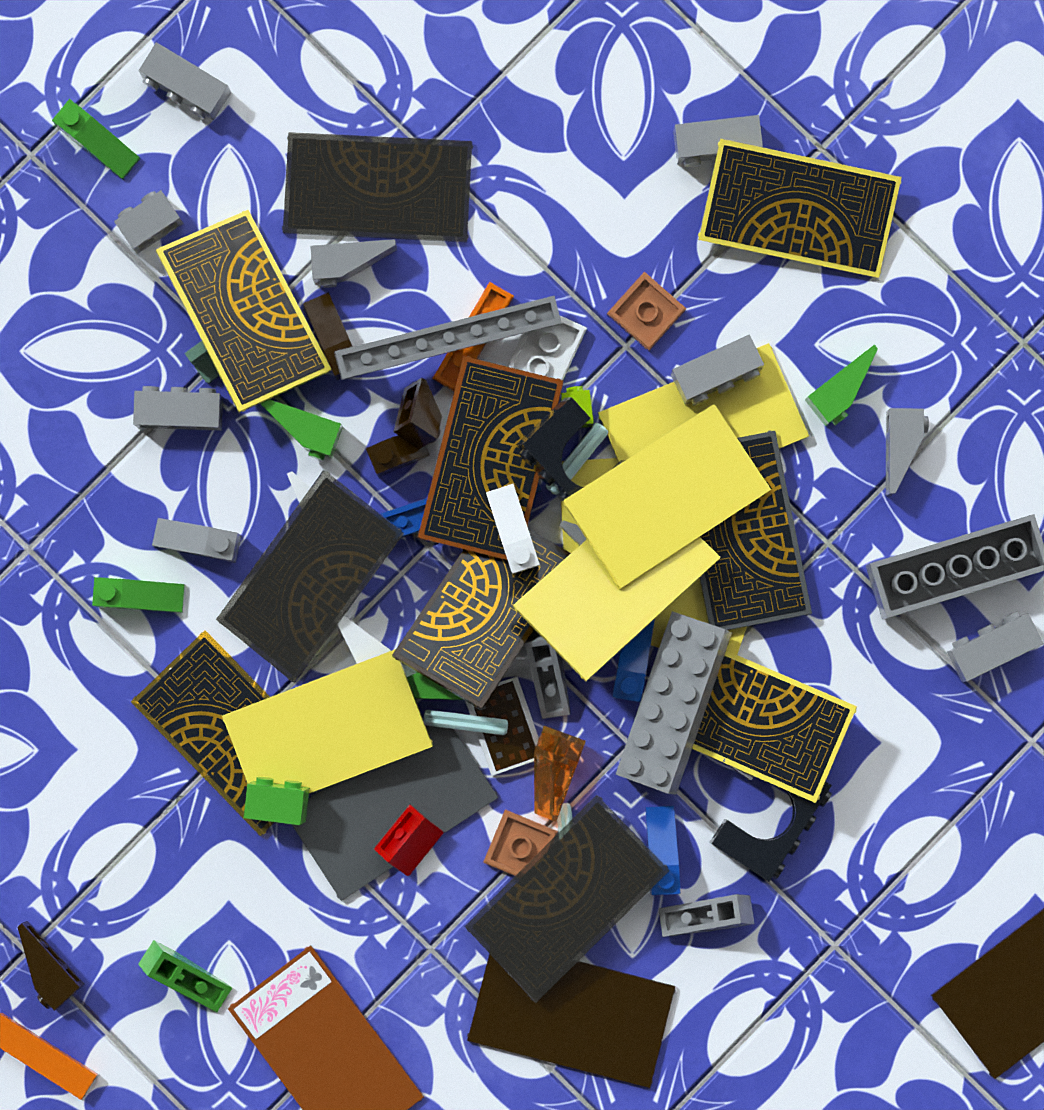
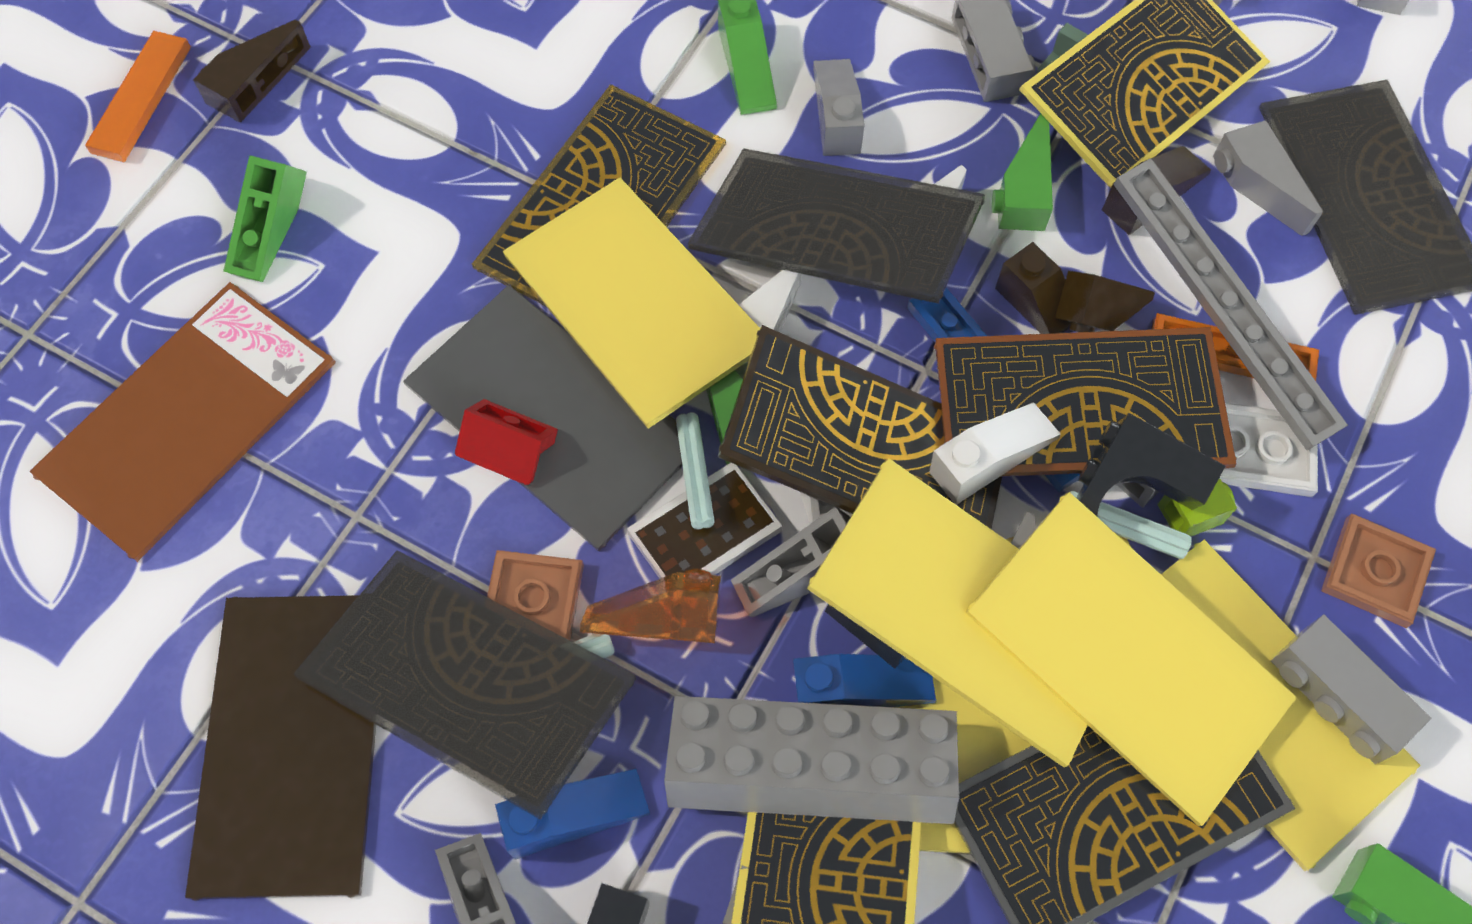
camera: 75 degrees right, 20 degrees down
bright green brick [244,777,309,825] -> none

